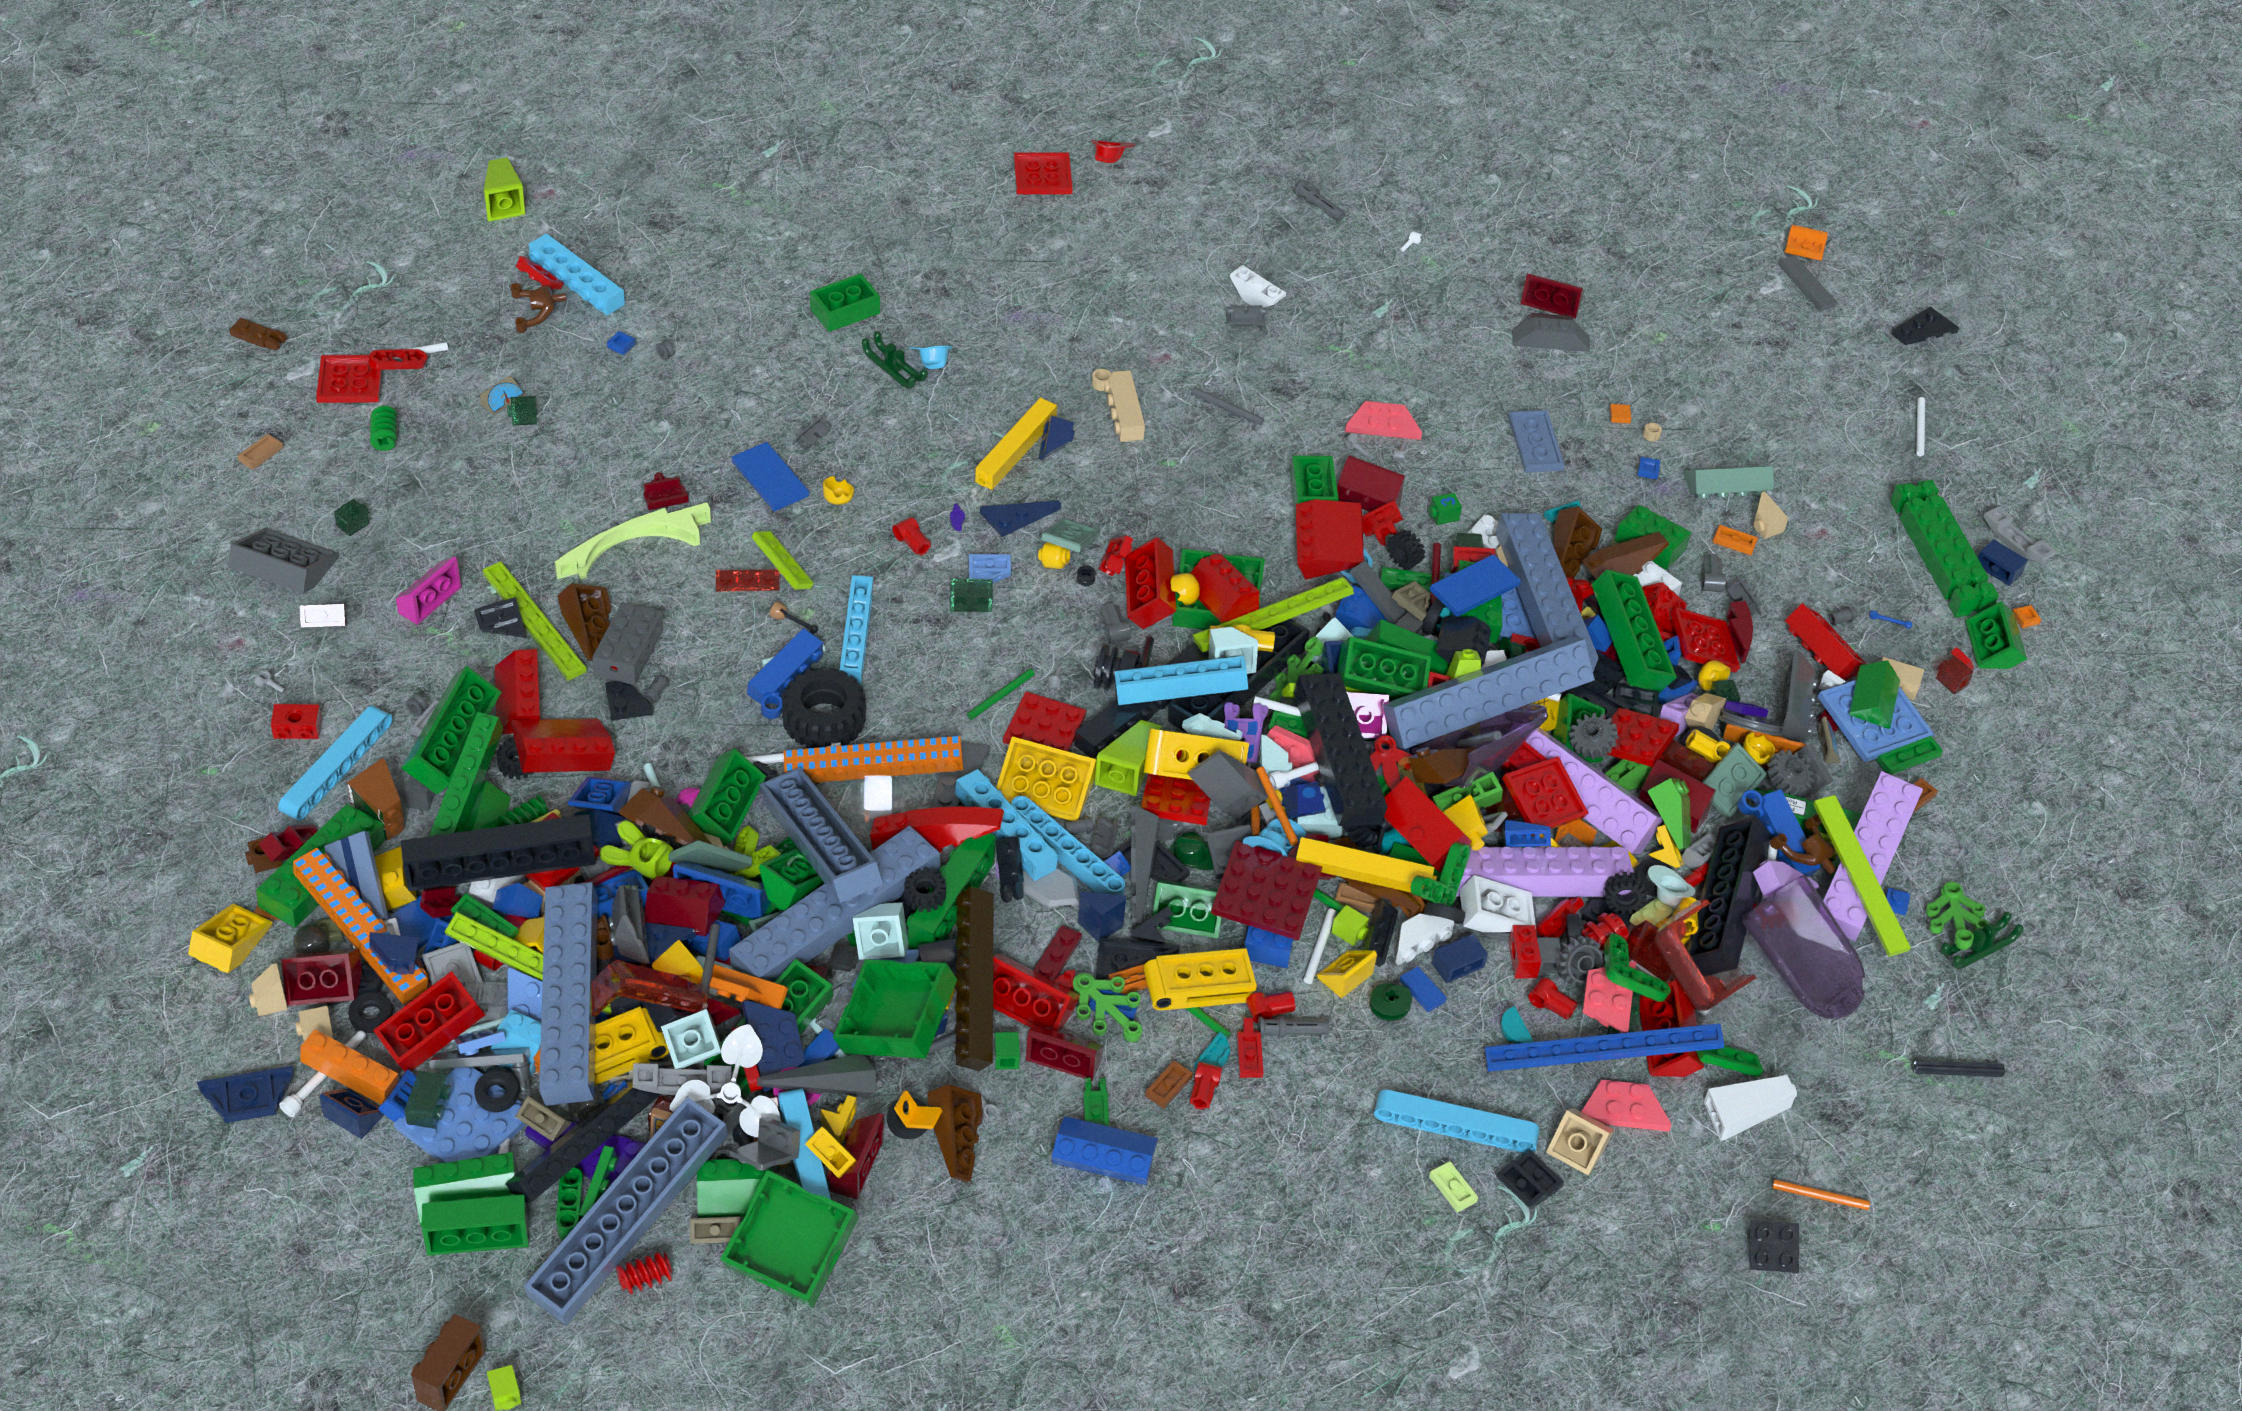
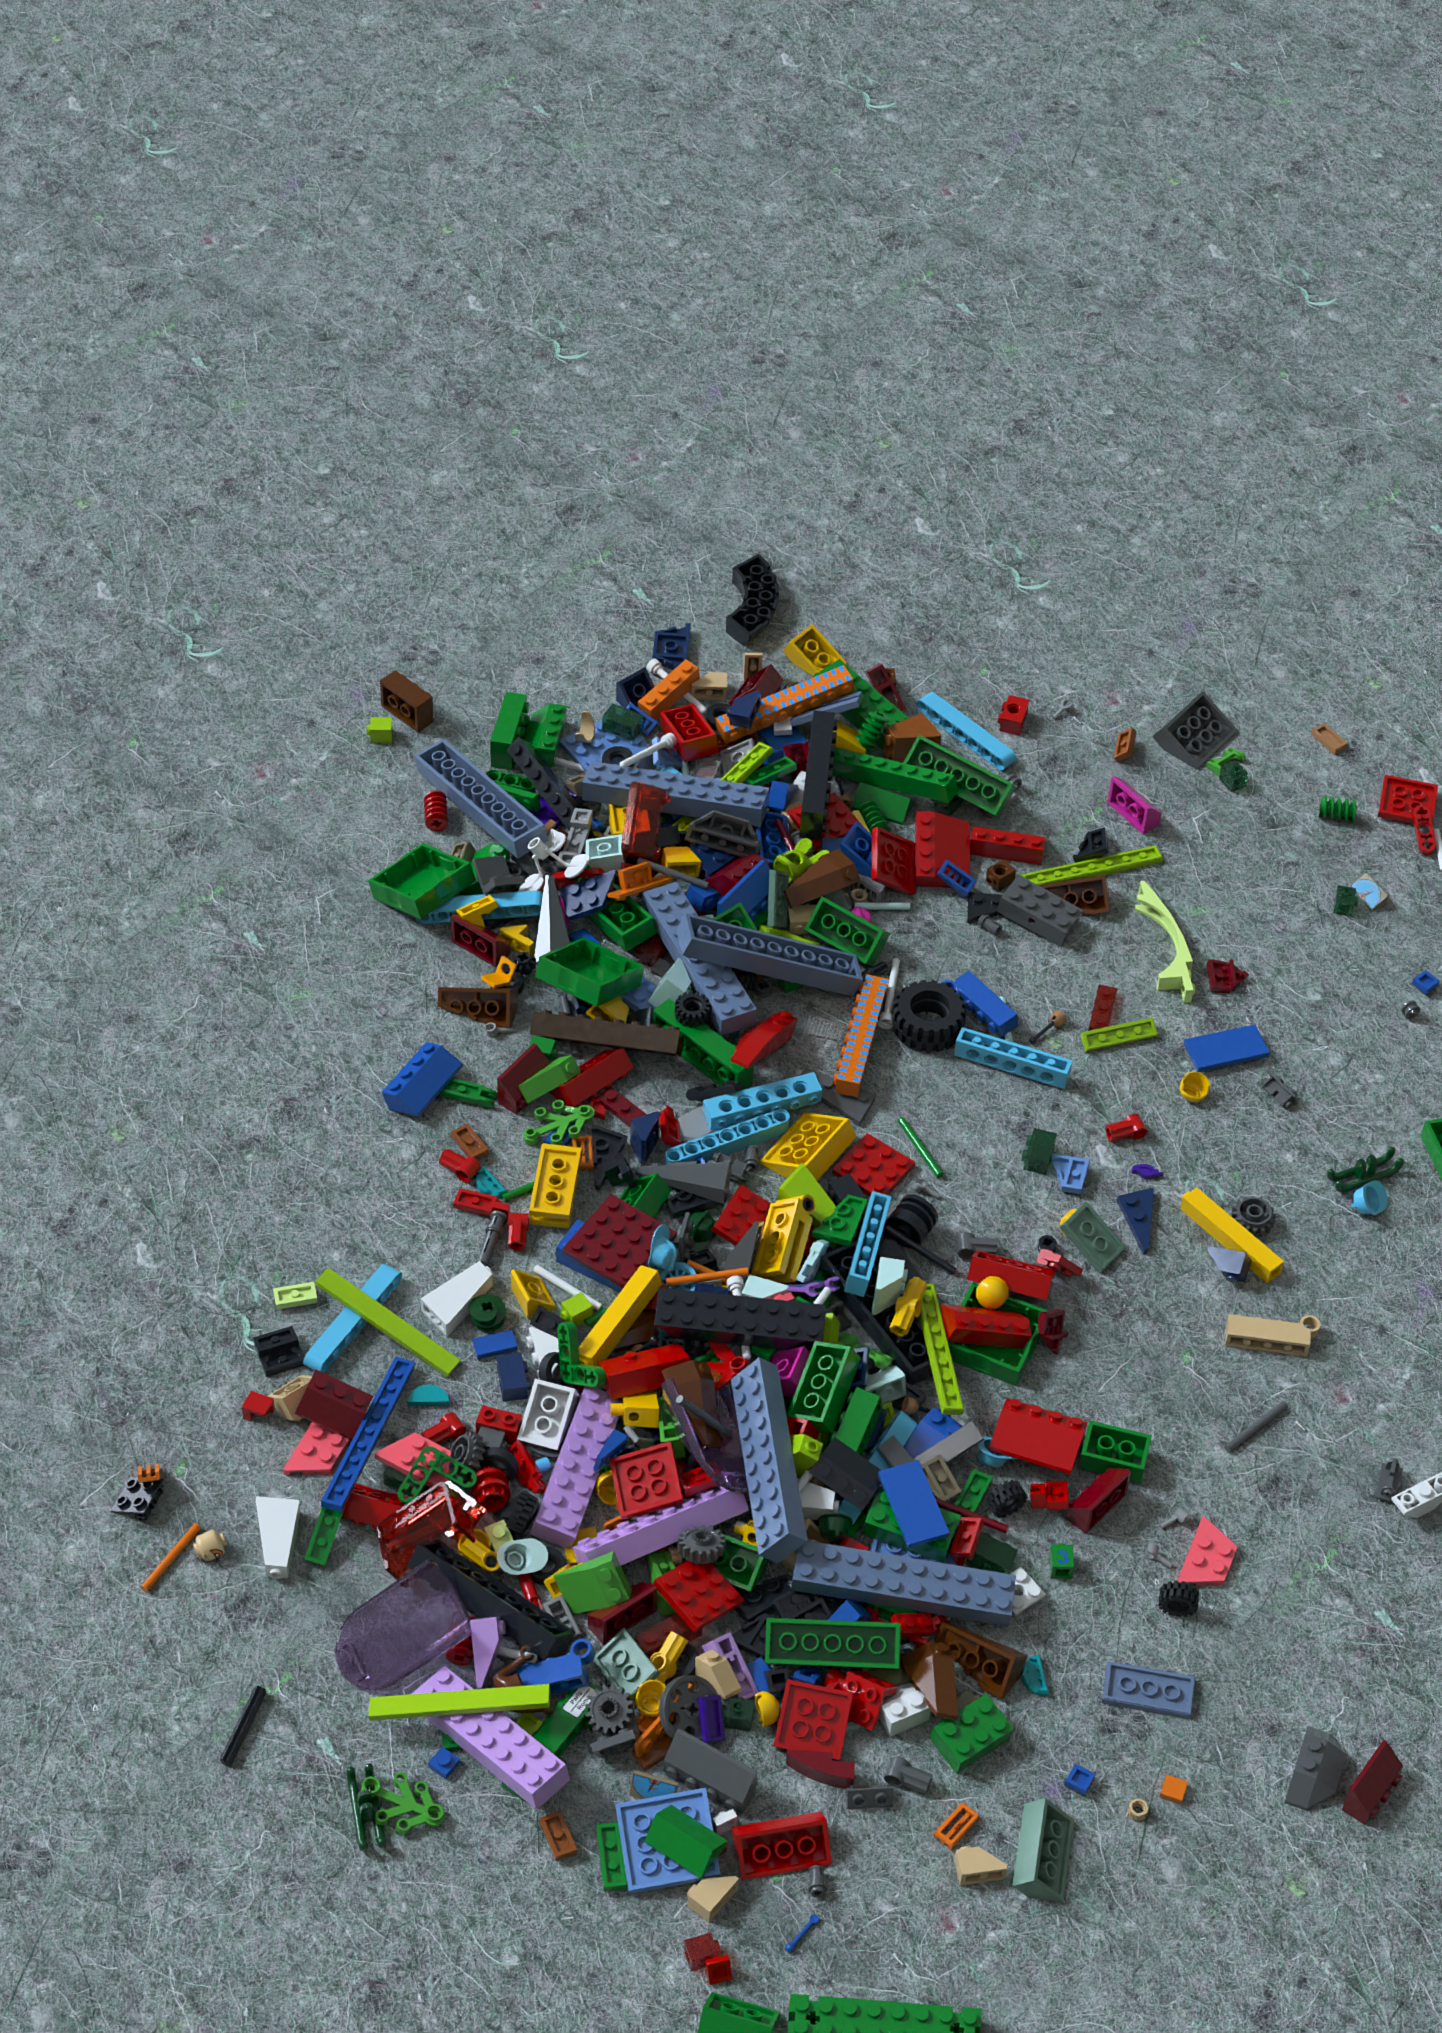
camera: 110 degrees right, 0 degrees up
none -> orange tile [138,1463,160,1483]
none -> tan head [193,1529,228,1562]
none -> red panel [242,1391,275,1421]
none -> dark red slope [295,1369,373,1440]
none -> lime tile [315,1268,461,1378]
none -> white slope [421,1261,493,1337]
none -> black gear [513,952,536,975]
none -> bright green slope [518,1055,581,1103]
none -> medium azure piece [535,1457,551,1473]
none -> tan helmet [575,711,595,743]
none -> white piece [620,733,677,768]
none -> red hinge [660,1105,682,1147]
none -> black brick [726,554,779,644]
none -> green wing [812,1195,868,1247]
none -> green piece [855,711,890,750]
none -> red plate [871,827,916,896]
none -> blue slope [936,859,977,898]
none -> reddish brown brick [986,859,1016,892]
none -> dark red slope [1038,1309,1068,1354]
none -> black tyre [1158,1581,1199,1617]
none -> bright green piece [1206,747,1246,776]
none -> dark grey gear [1231,1196,1276,1237]

